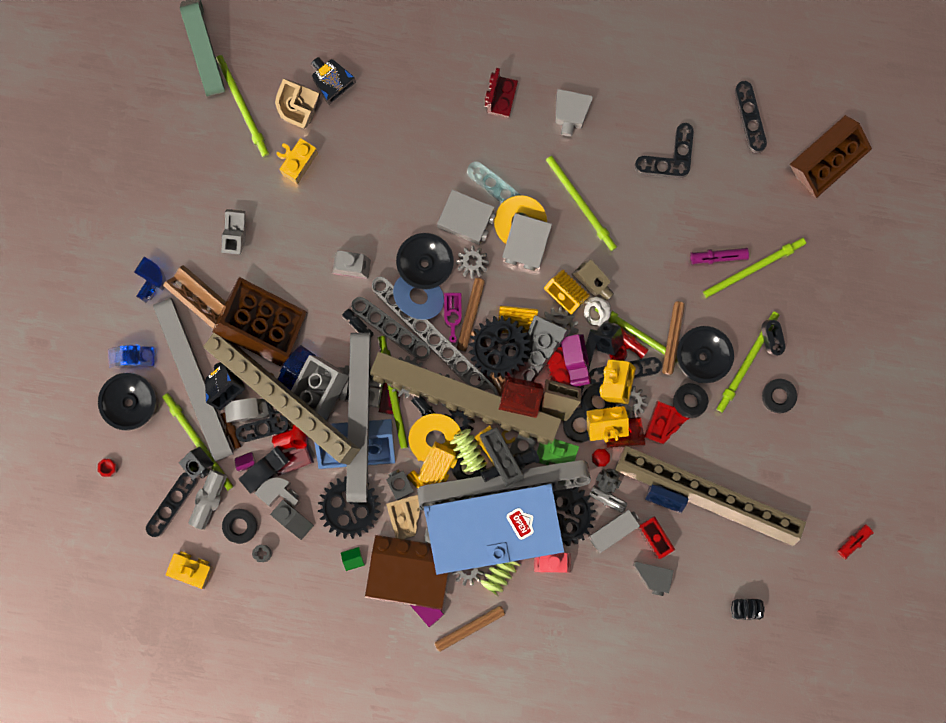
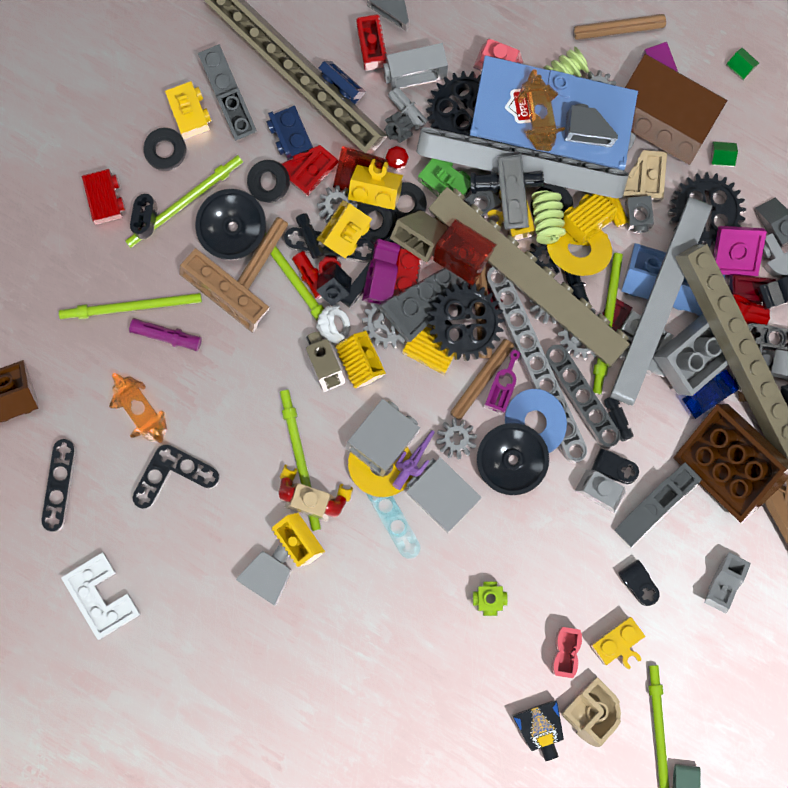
camera: 160 degrees left, 0 degrees up
dark red bracket [485,68,518,118] -> none
none -> white plate [61,552,141,640]
none -> red brick [82,169,125,225]
none -> clear orange piece [109,373,167,443]
none -> yellow brick [165,81,211,139]
none -> medium nougat fence [179,248,269,333]
none -> dark grey slope [198,44,257,141]
none -> dark blue bracket [266,105,313,160]
none -> yellow brick [271,513,325,567]
none -> torso [279,464,353,522]
none -> black axle [296,213,324,259]
none -> medium lavender piece [392,430,435,490]
none -> lime brick [473,582,508,616]
none -> clear orange piece [518,69,565,151]
none -> coral brick [552,627,582,678]
none -> dark grey slope [565,104,618,147]
none -> black piece [591,448,639,485]
none -> dark grey slope [614,463,702,548]
none -> black piece [618,559,660,606]
none -> dark pink plate [713,226,767,276]
none -> green slope [726,48,759,80]

